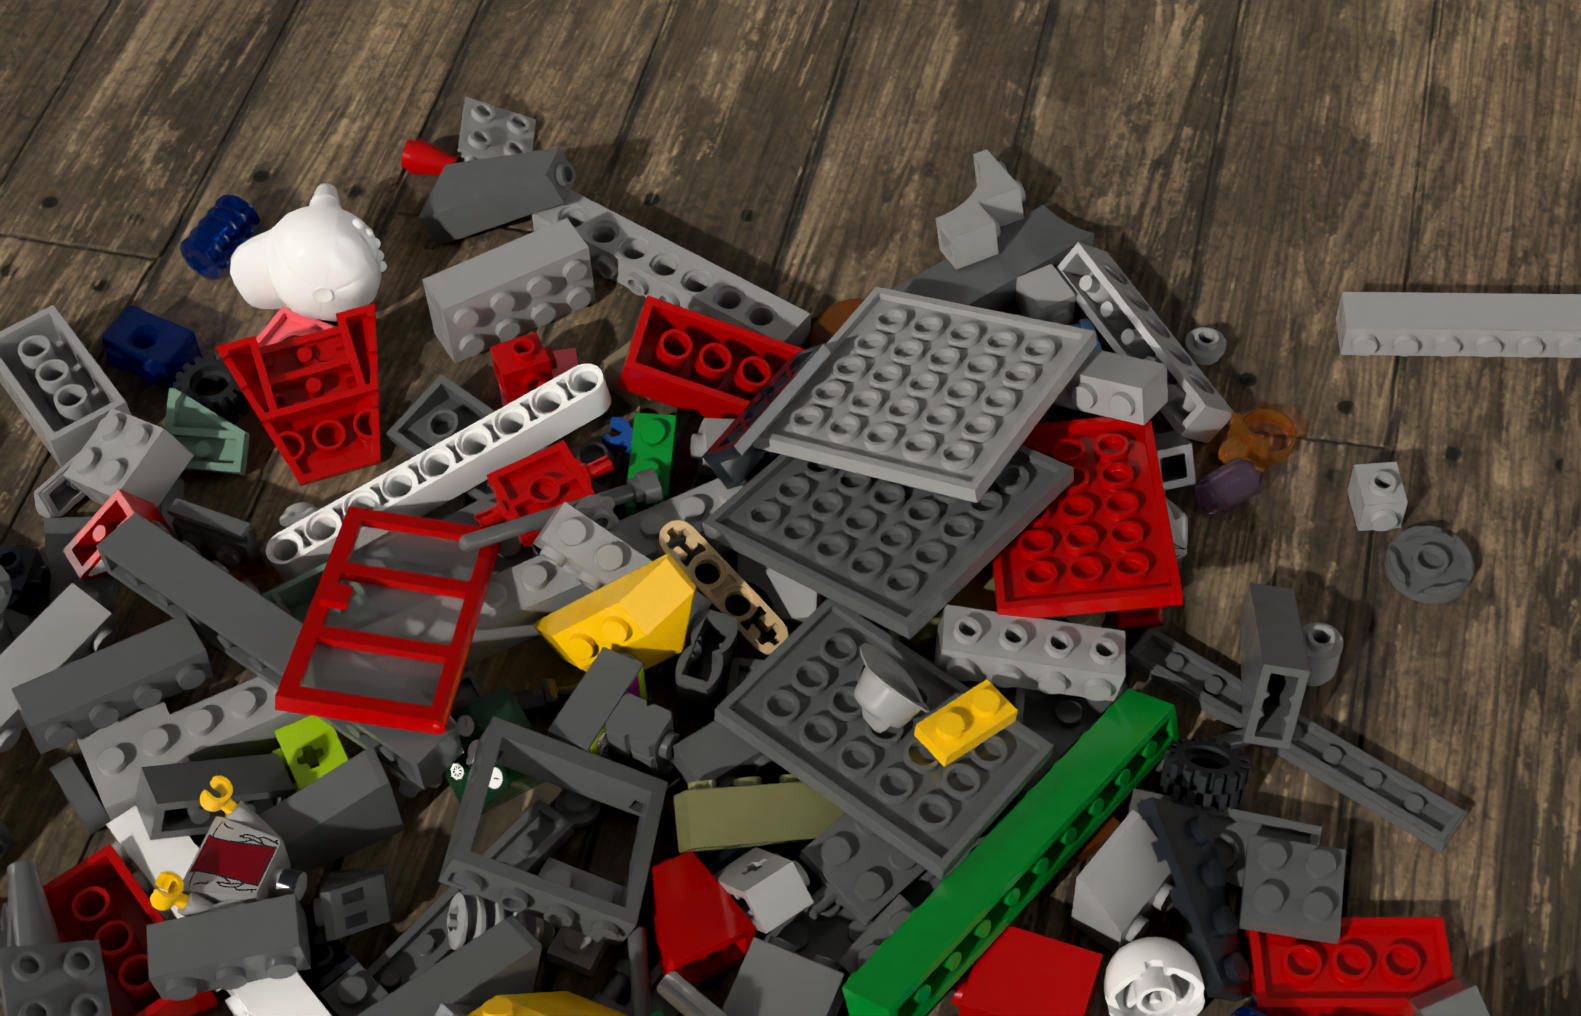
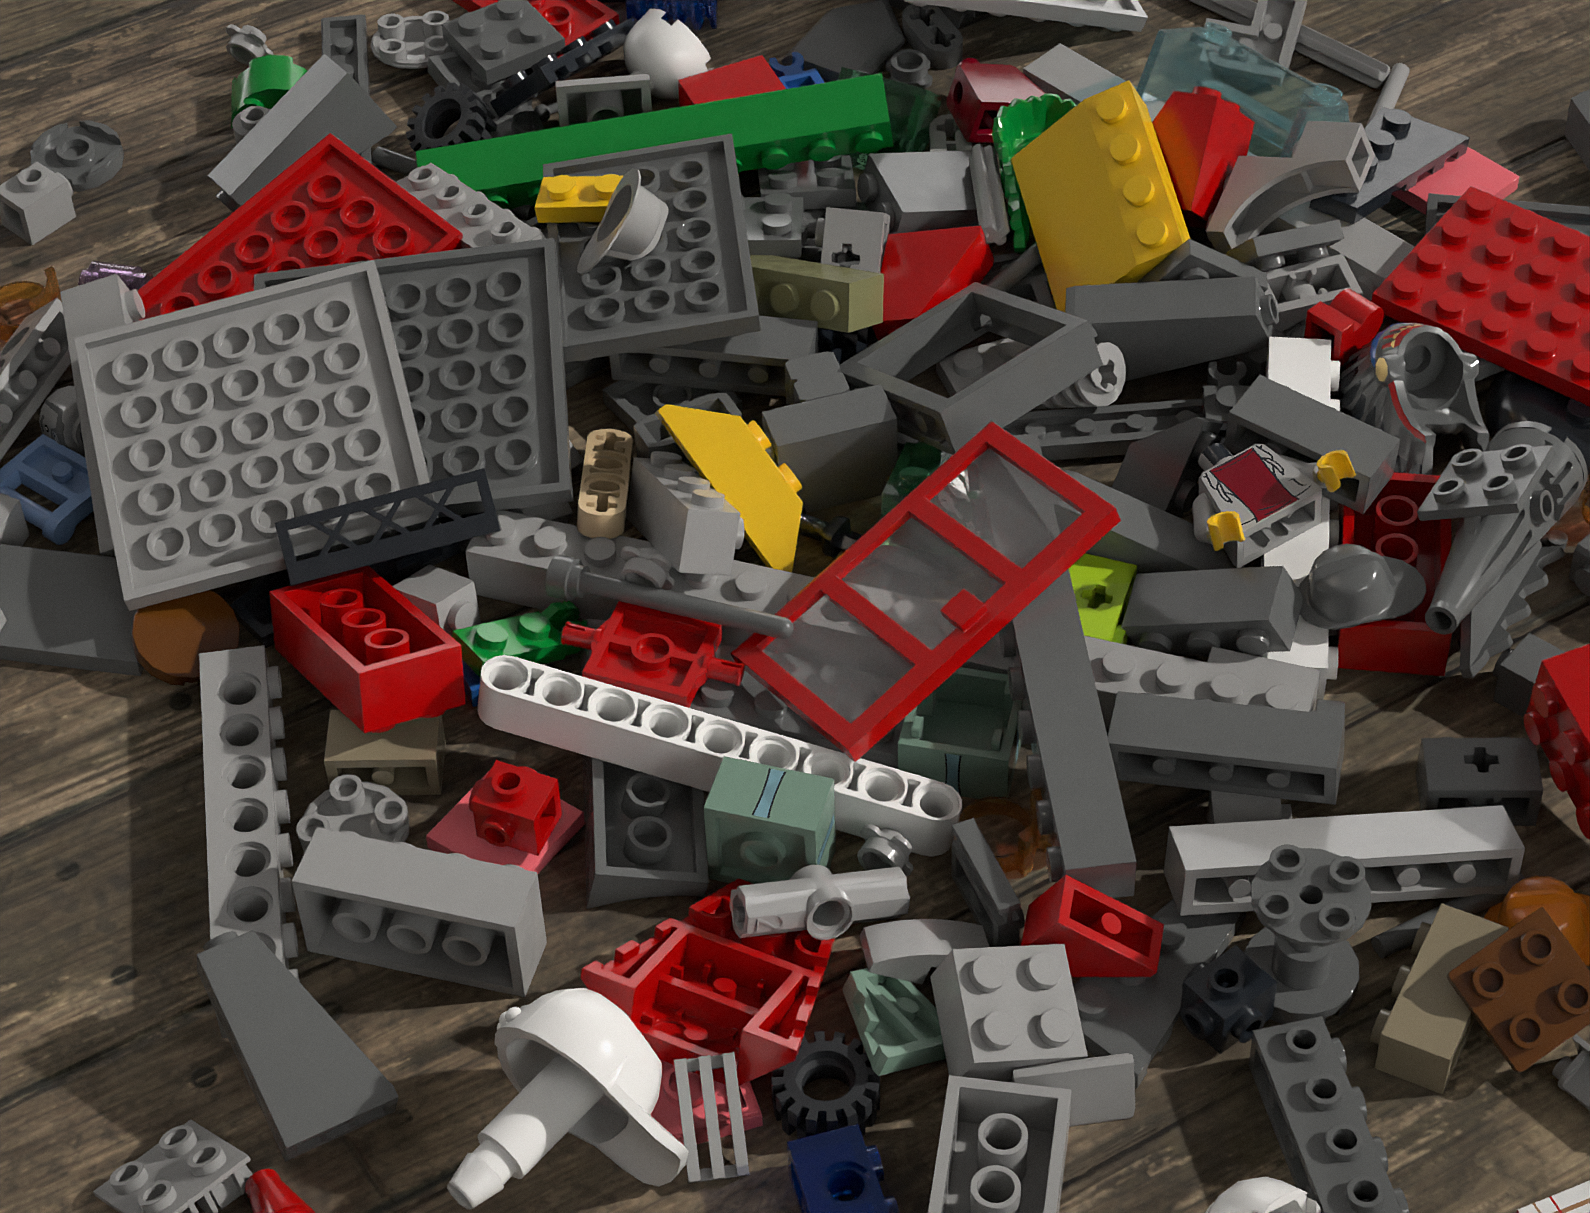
camera: 135 degrees left, 5 degrees down
none -> light grey plate [225,24,273,65]
none -> green cylinder [231,54,307,128]
none -> light grey dish [296,774,410,853]
none -> light grey dish [370,11,454,69]
none -> light grey tile [674,1052,749,1183]
none -> sand green container [704,756,836,884]
none -> light grey piece [729,865,910,940]
none -> light grey slope [860,919,989,984]
none -> dark grey piece [1298,544,1426,630]

